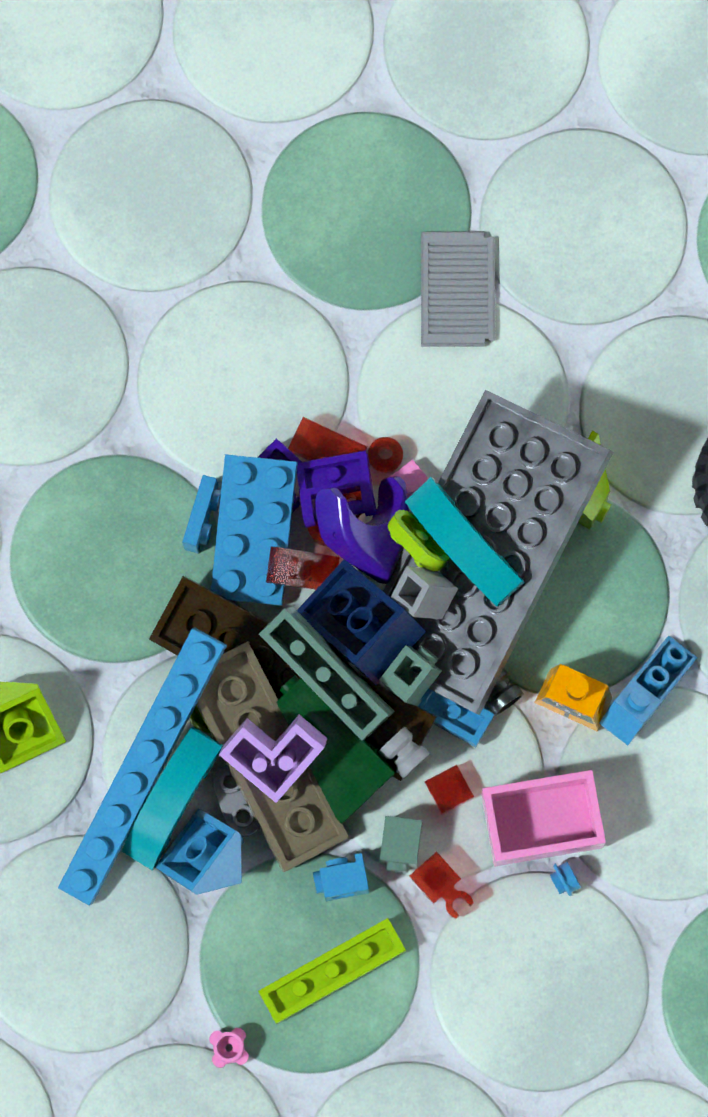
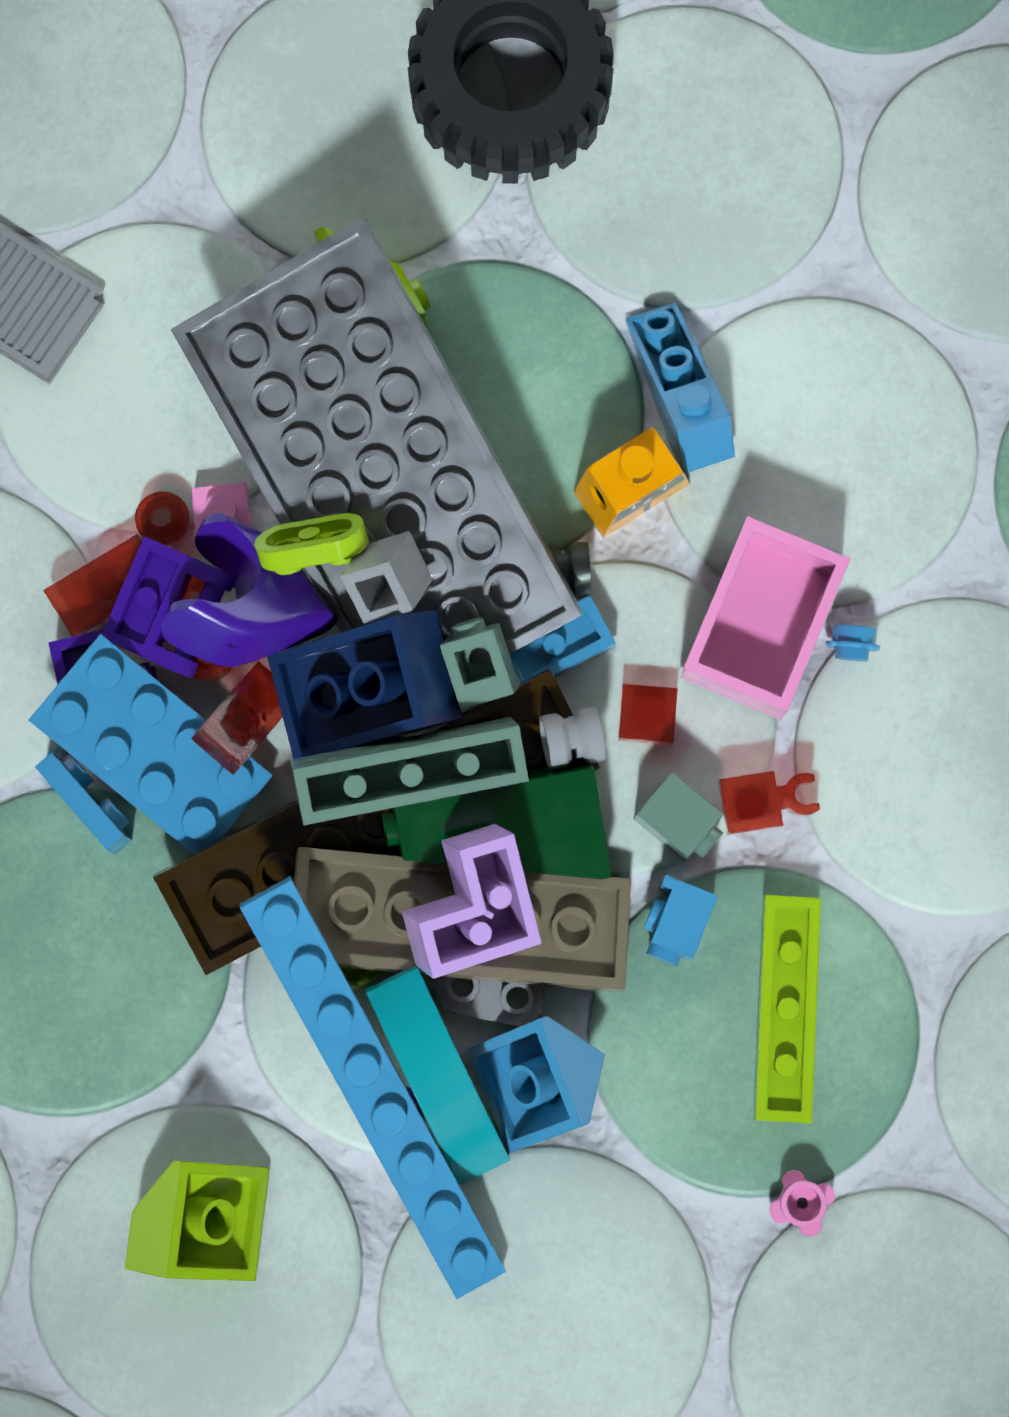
camera: 60 degrees left, 5 degrees up
teal slope [405,477,524,607] -> none

